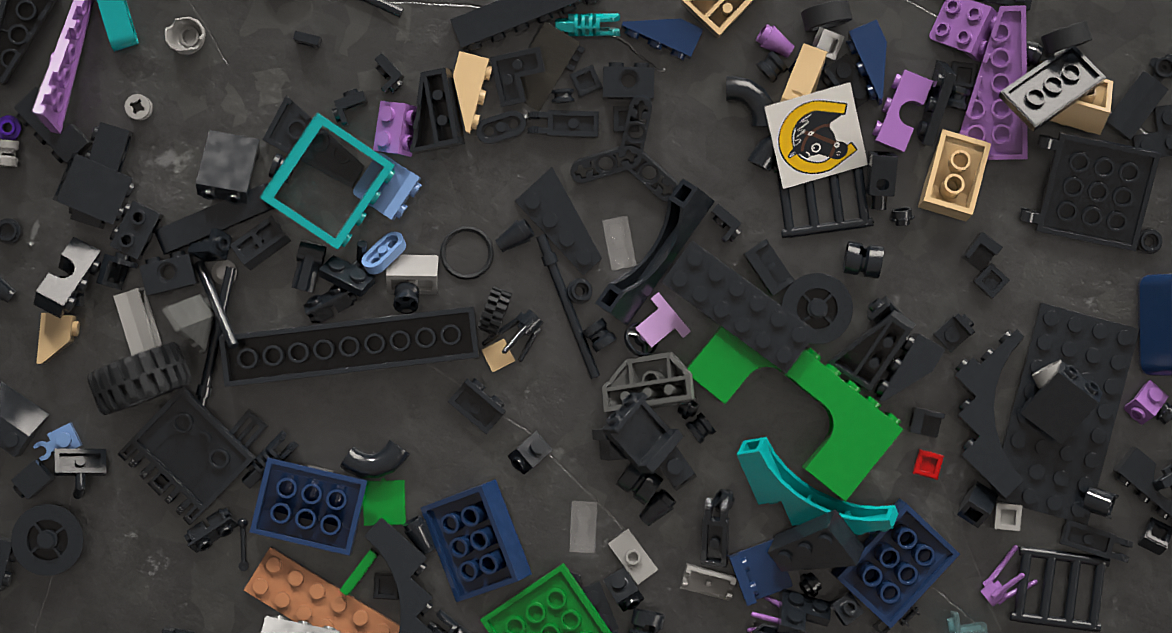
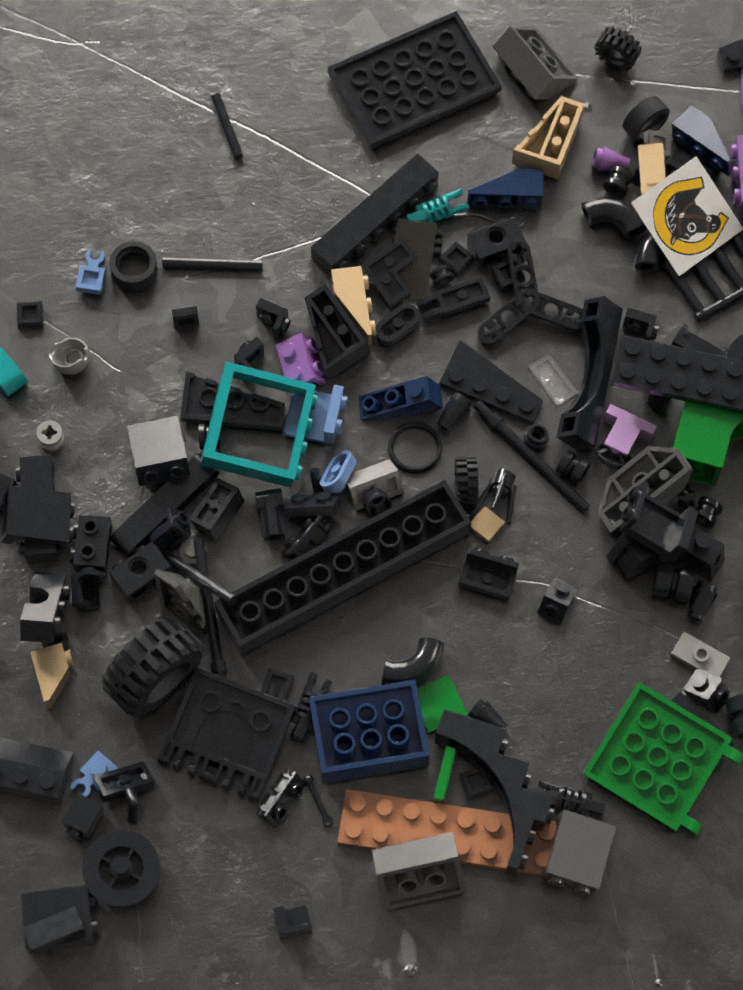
camera: 30 degrees left, 20 degrees down
light grey piece [113,287,162,355] -> none
dark blue slope [420,479,532,602] -> none
clear plate [569,500,597,553] -> none
none -> dark blue slope [358,376,443,421]

